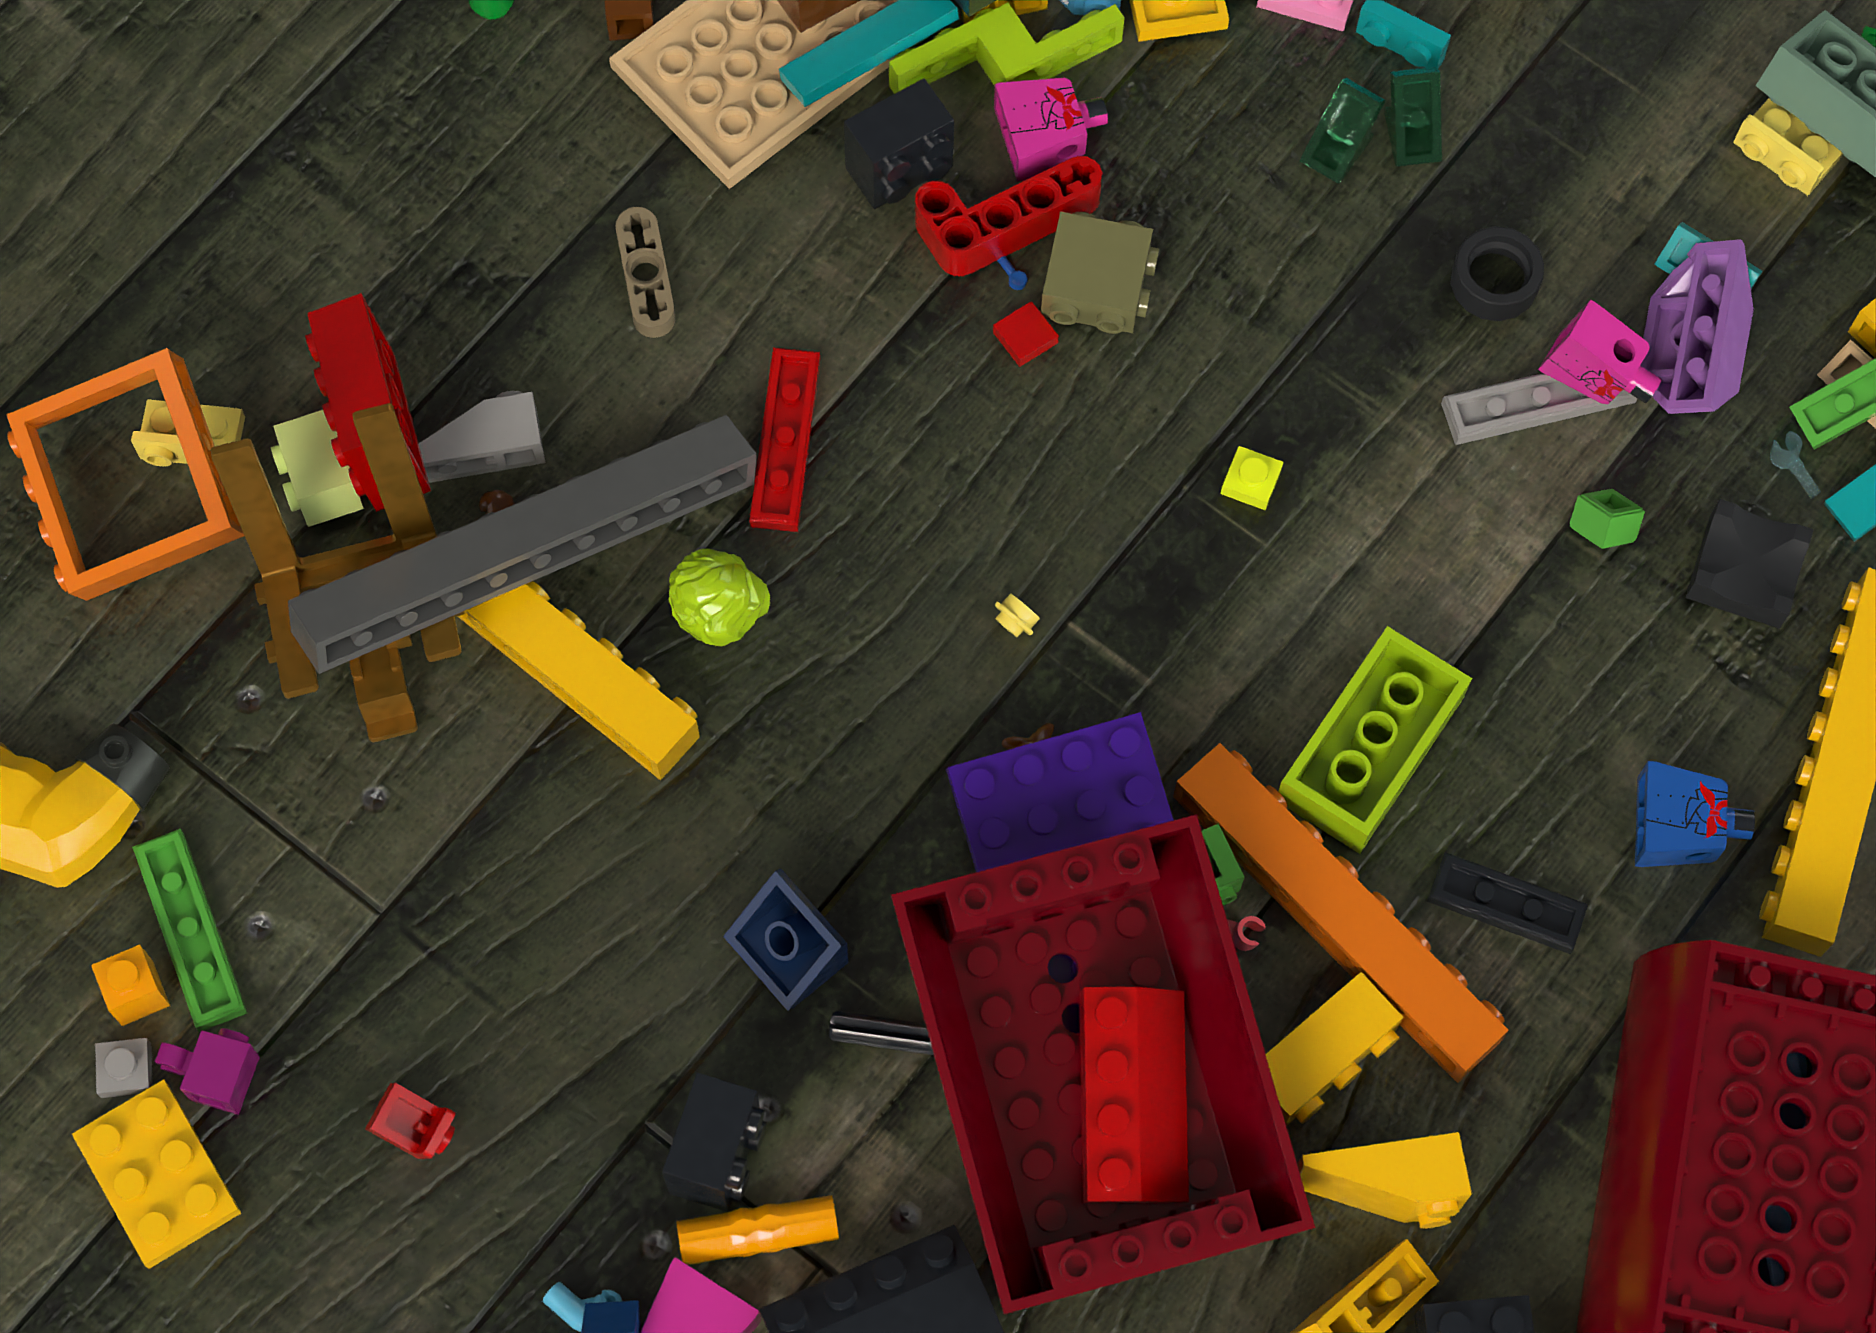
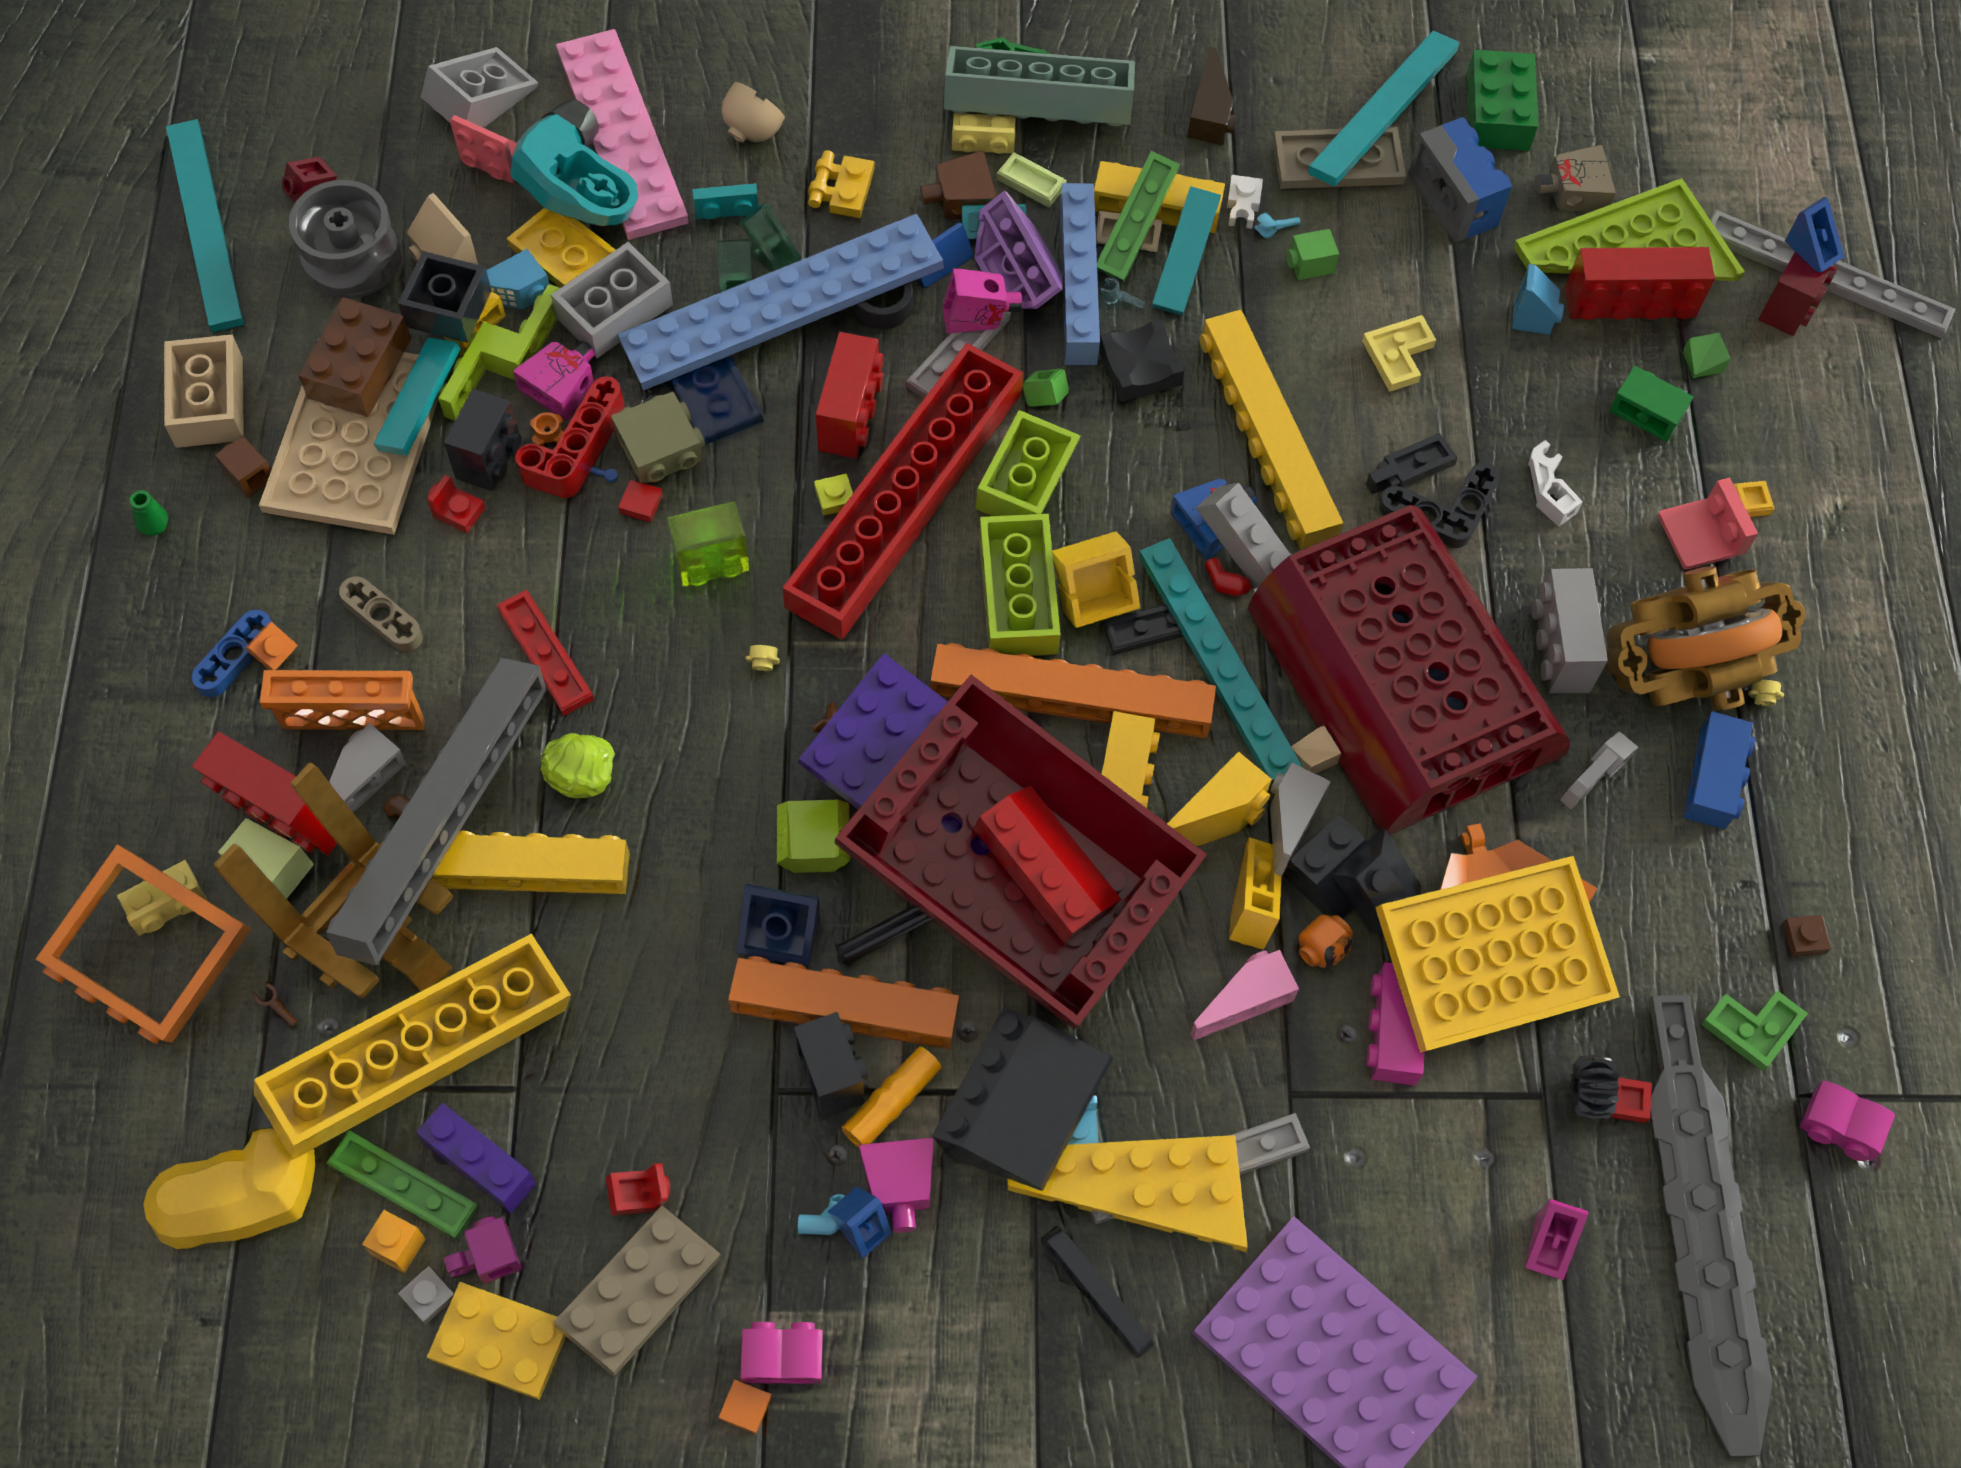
camera: 40 degrees left, 5 degrees down
none -> blue beam [192,610,272,697]
none -> orange plate [245,622,298,670]
none -> reddish brown hand [253,981,298,1028]
none -> yellow brick [254,933,571,1160]
none -> orange fence [260,670,425,730]
none -> dark purple brick [416,1103,536,1214]
none -> red bracket [427,475,486,533]
none -> orange plate [530,412,564,446]
none -> light grey brick [551,242,673,358]
none -> dark tan plate [554,1206,721,1377]
none -> medium blue plate [618,214,944,391]
none -> clear neon green brick [667,501,749,587]
none -> clear blue tile [668,355,764,445]
none -> orange brick [728,956,959,1050]
none -> lime slope [777,799,850,873]
none -> red brick [783,343,1023,640]
none -> yellow plate [808,150,875,218]
none -> red brick [816,332,884,459]
none -> blue slope [916,222,973,288]
none -> reddish brown torso [920,151,997,220]
none -> lime slope [975,410,1080,516]
none -> yellowish green tile [996,152,1067,208]
none -> yellow piece [1052,531,1141,628]
none -> medium blue brick [1060,183,1100,365]
none -> teal plate [1138,538,1303,785]
none -> light grey brick [1196,482,1291,588]
none -> red arm [1204,558,1251,596]
none -> light grey slope [1270,763,1331,876]
none -> tan slope [1291,726,1341,774]

